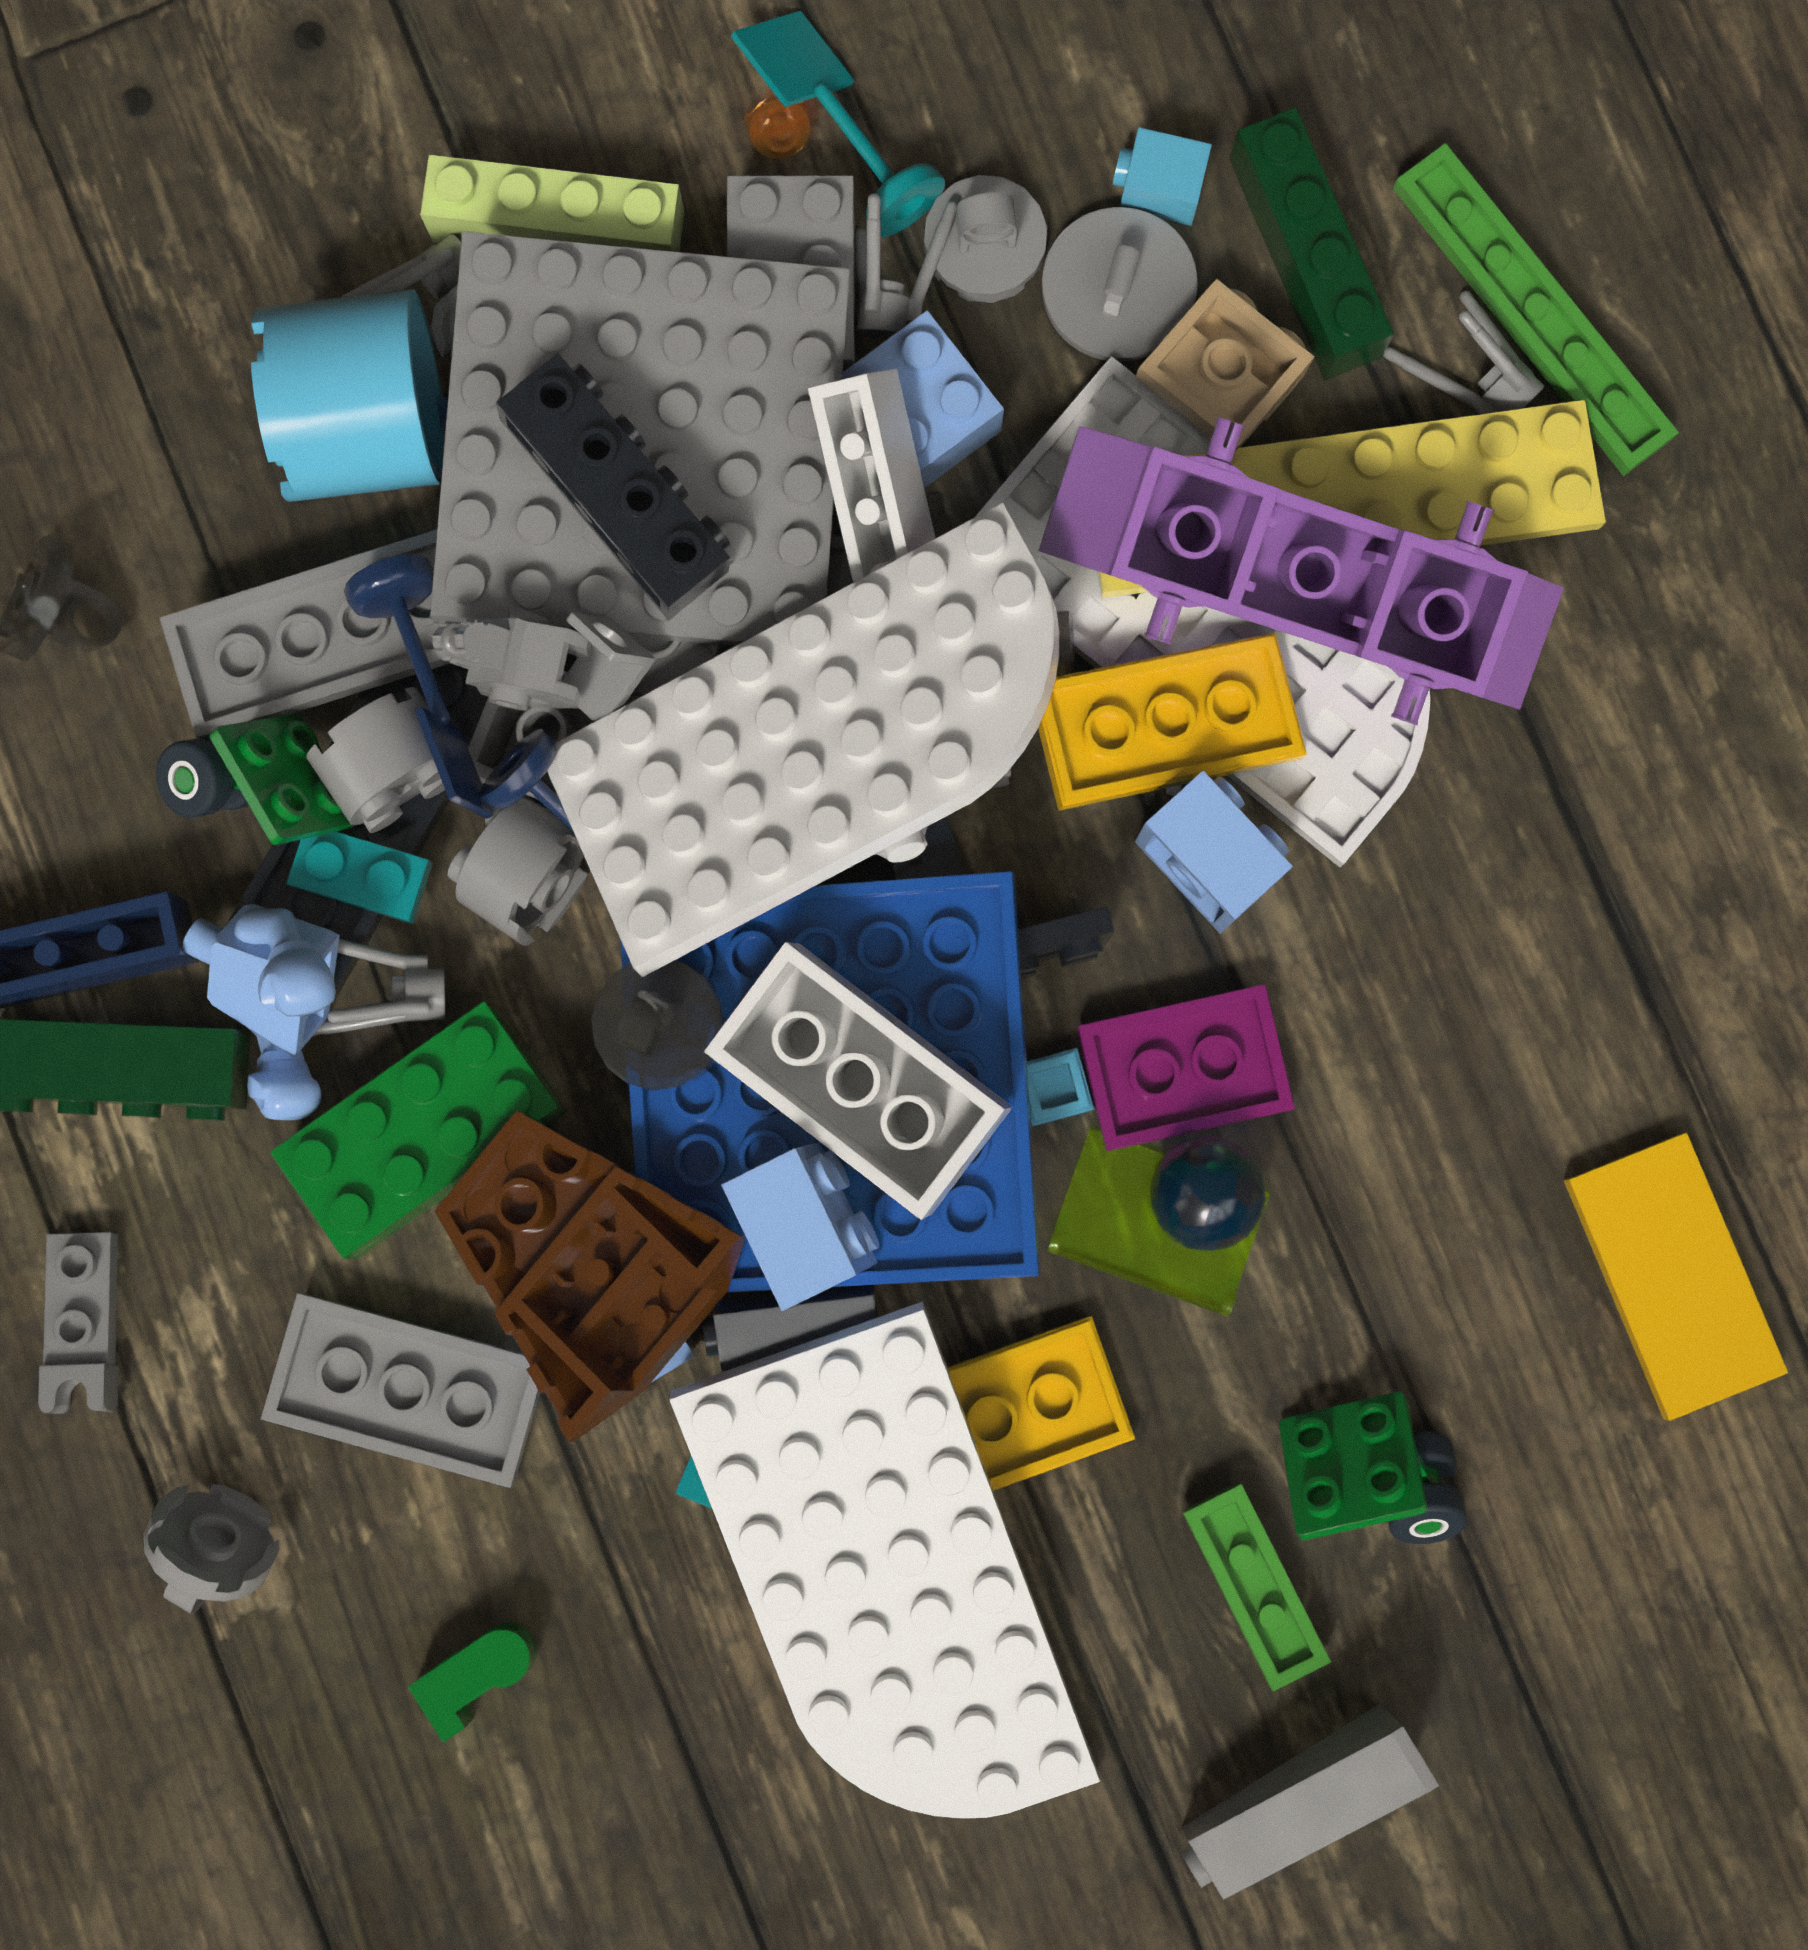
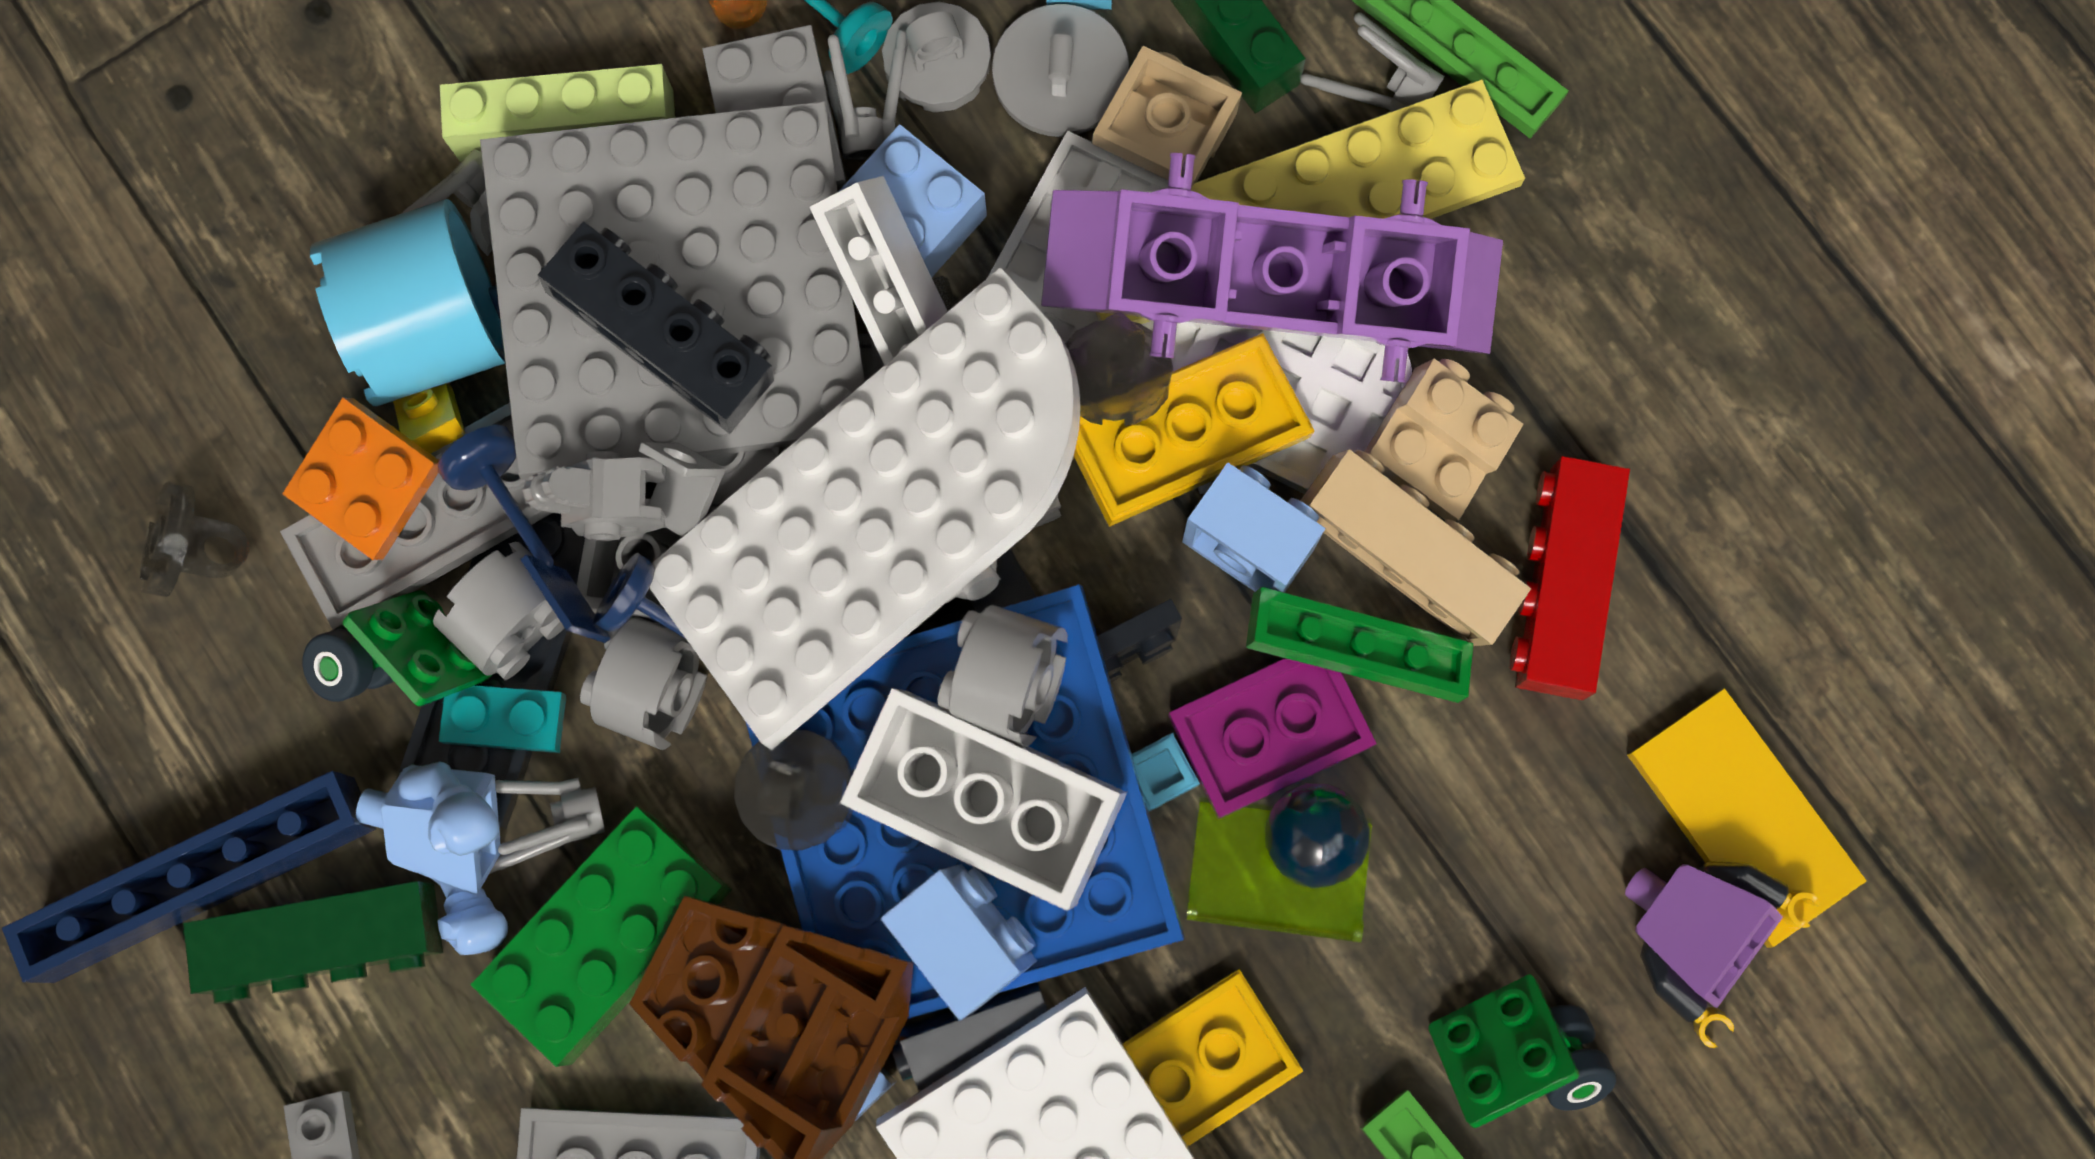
camera: 10 degrees left, 5 degrees down
none -> orange plate [282,397,439,560]
none -> yellow plate [393,382,465,454]
none -> light grey brick [938,605,1068,747]
none -> clear smoke tile [1065,312,1173,426]
none -> green plate [1246,587,1474,703]
none -> tan brick [1300,449,1531,646]
none -> tan plate [1364,359,1524,521]
none -> red brick [1509,456,1630,701]
none -> medium lavender torso [1625,861,1820,1048]

